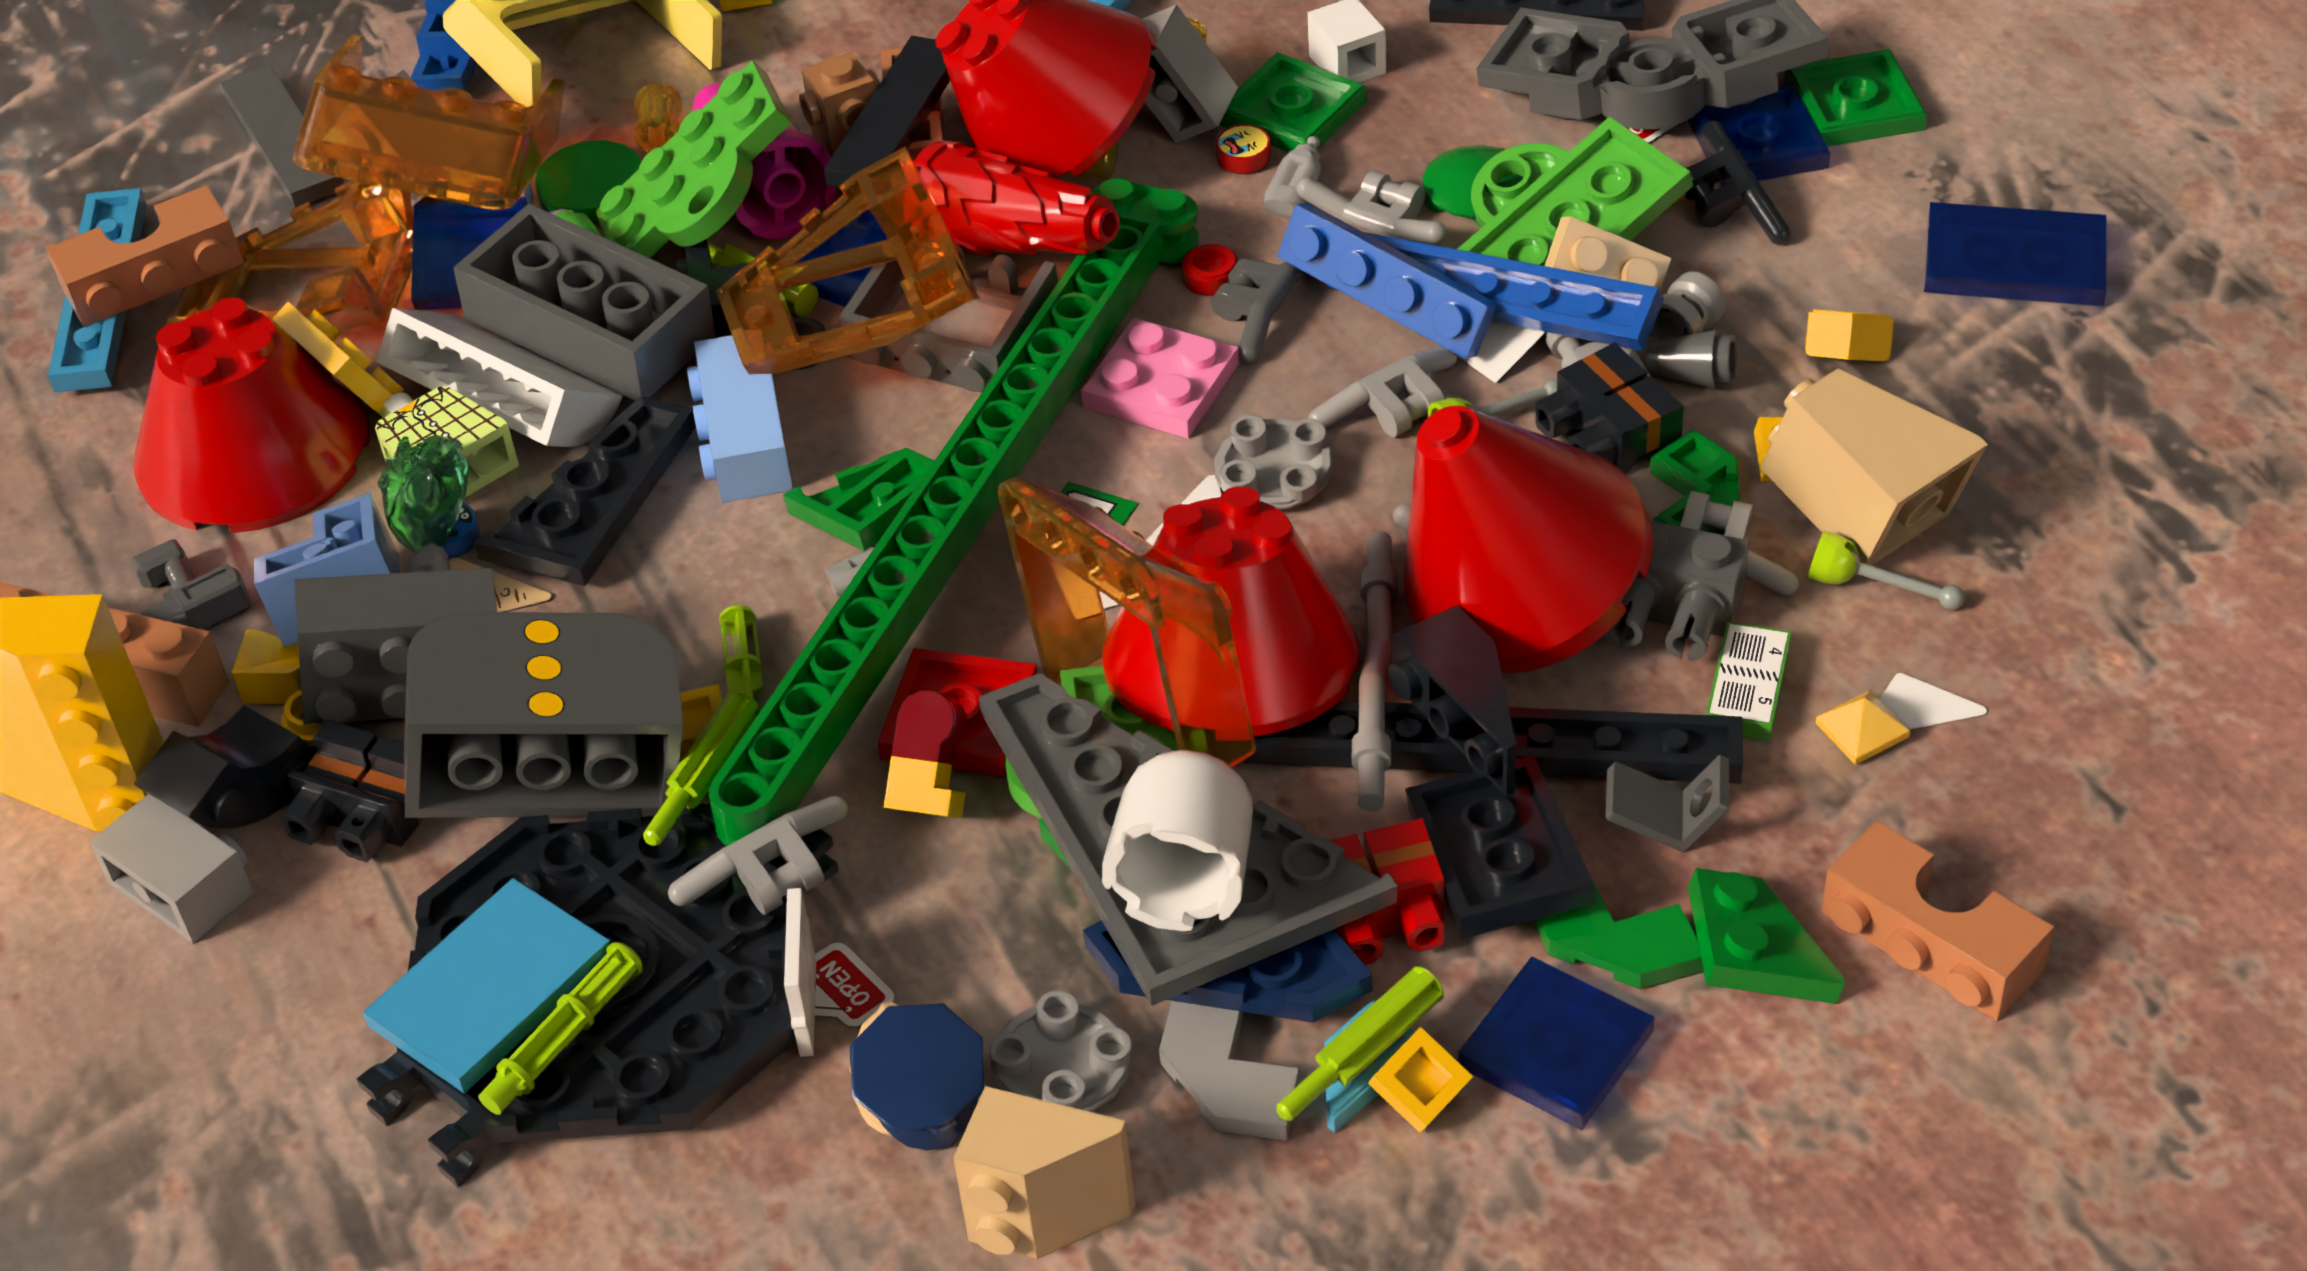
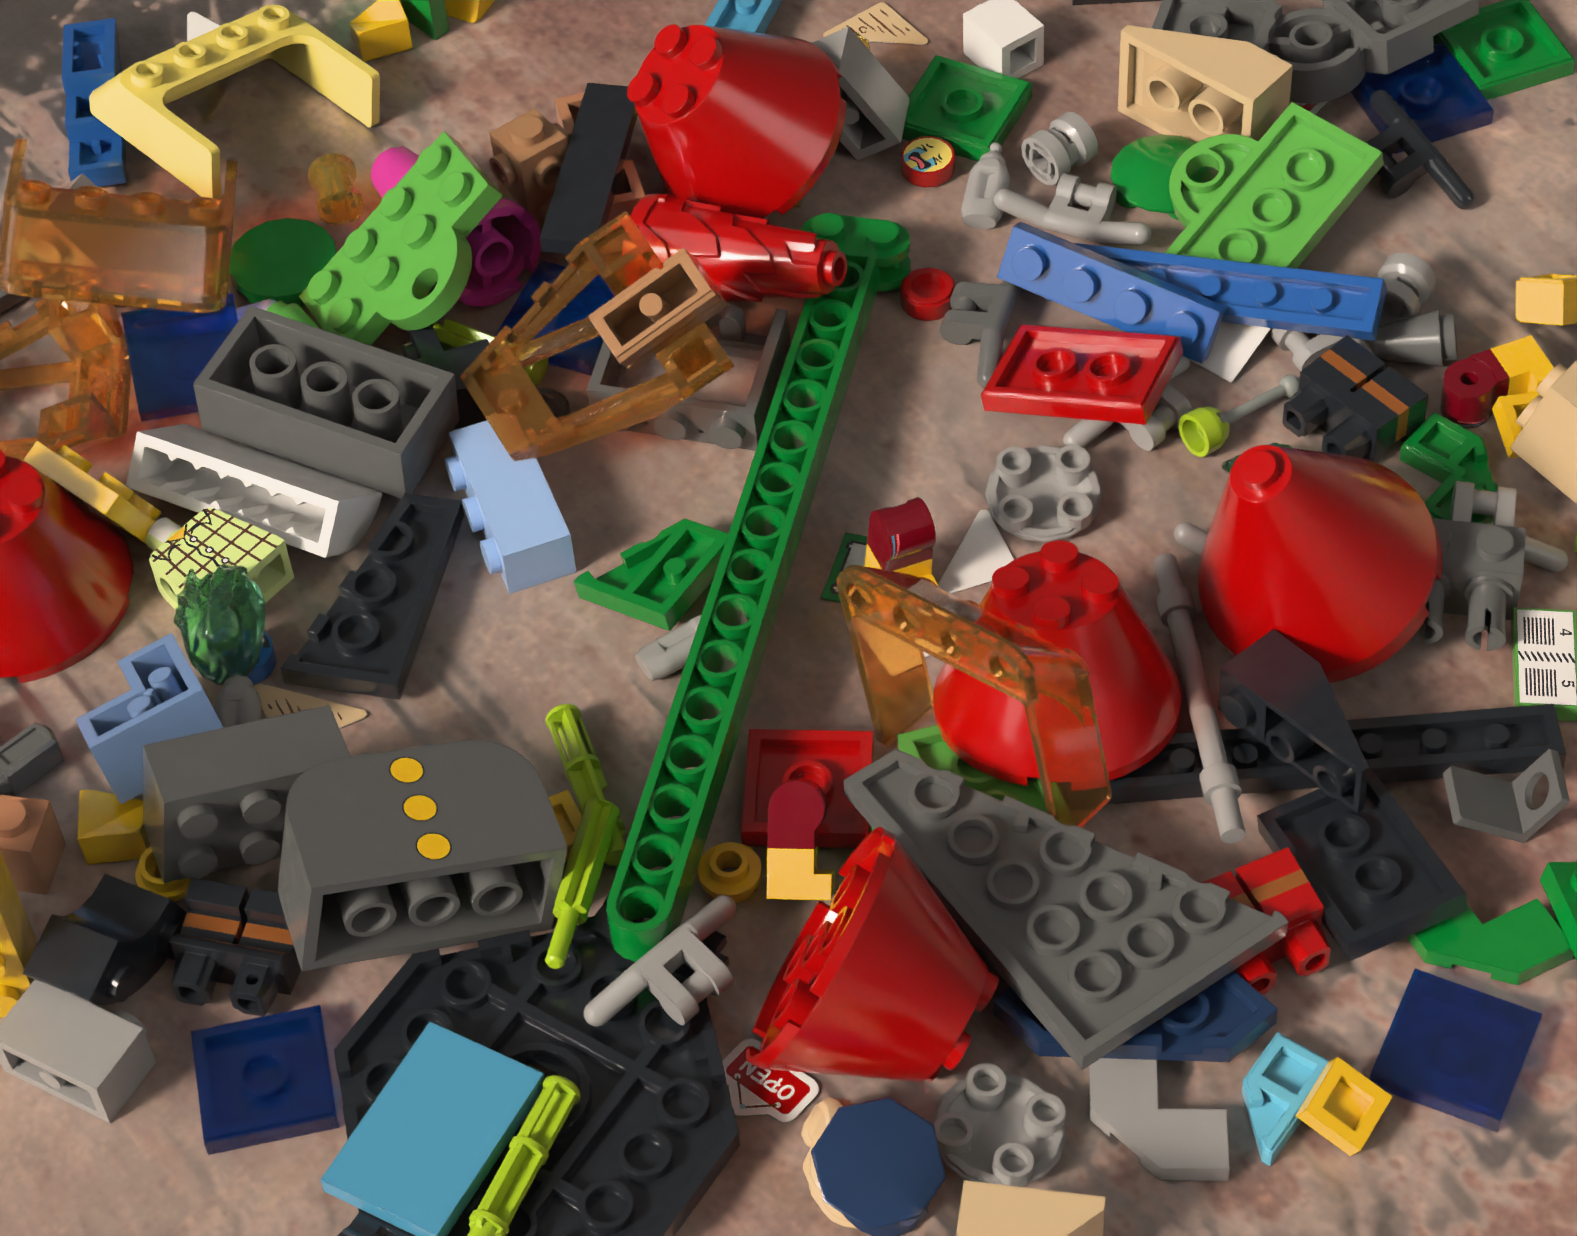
camera: 10 degrees left, 5 degrees up
white piece [784,888,816,1057] -> none
bright pink plate [1081,318,1239,439] -> none
white cylinder [1102,750,1253,932] -> none
lime axle [1276,966,1444,1121] -> none
tan plate [1545,216,1671,290] -> none
none -> clear blue tile [191,1005,340,1155]
none -> medium nougat brick [588,247,728,372]
none -> yellow plate [698,842,762,903]
none -> red cone [746,827,999,1082]
none -> tan sticker [823,2,928,45]
none -> dark red leg [864,497,938,616]
none -> red tile [981,325,1184,425]
none -> light grey wheel [1021,112,1098,186]
none -> tan slope [1118,25,1293,142]
none -> dark red leg [1440,335,1554,429]

